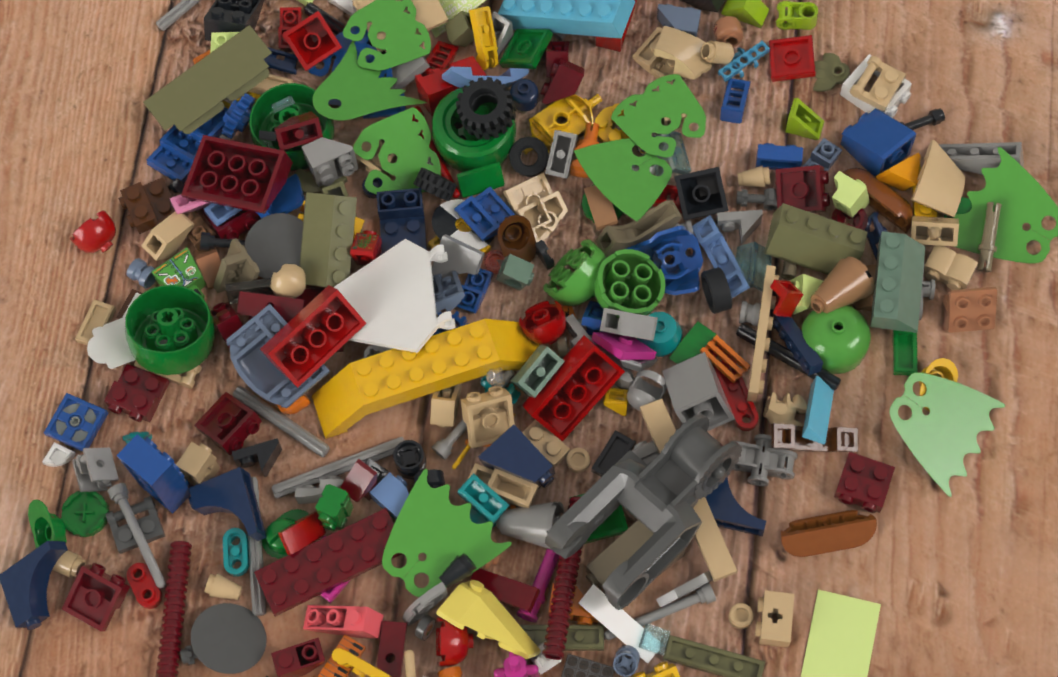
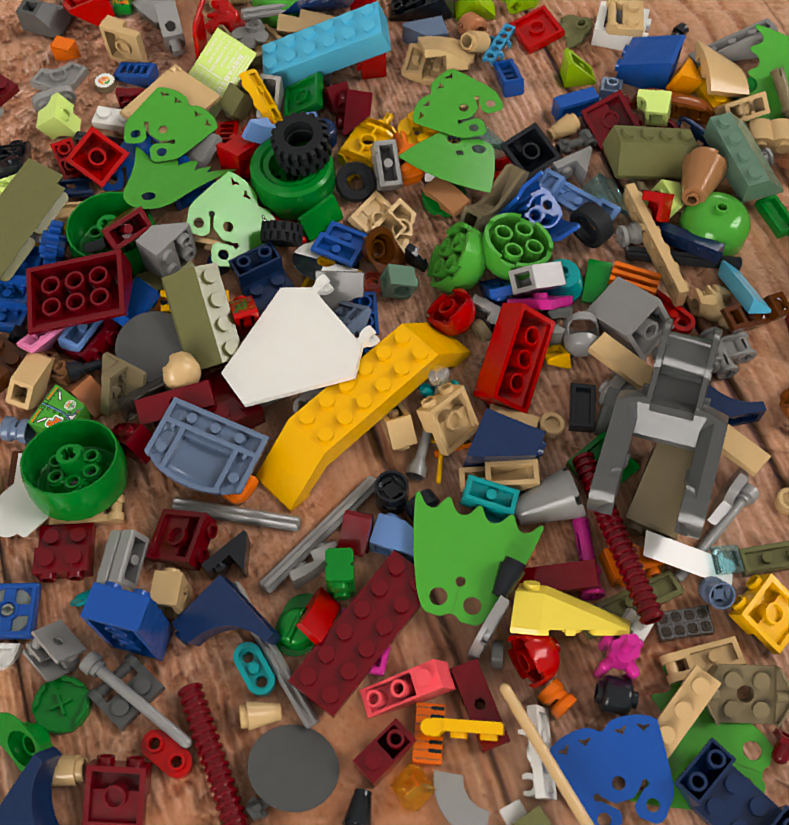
camera: 30 degrees left, 5 degrees down
red slope [260,285,367,388] -> none
clear light blue tile [271,96,295,114] -> none
sand green brick [511,345,564,398] -> none
none -> light grey brick [96,529,149,591]

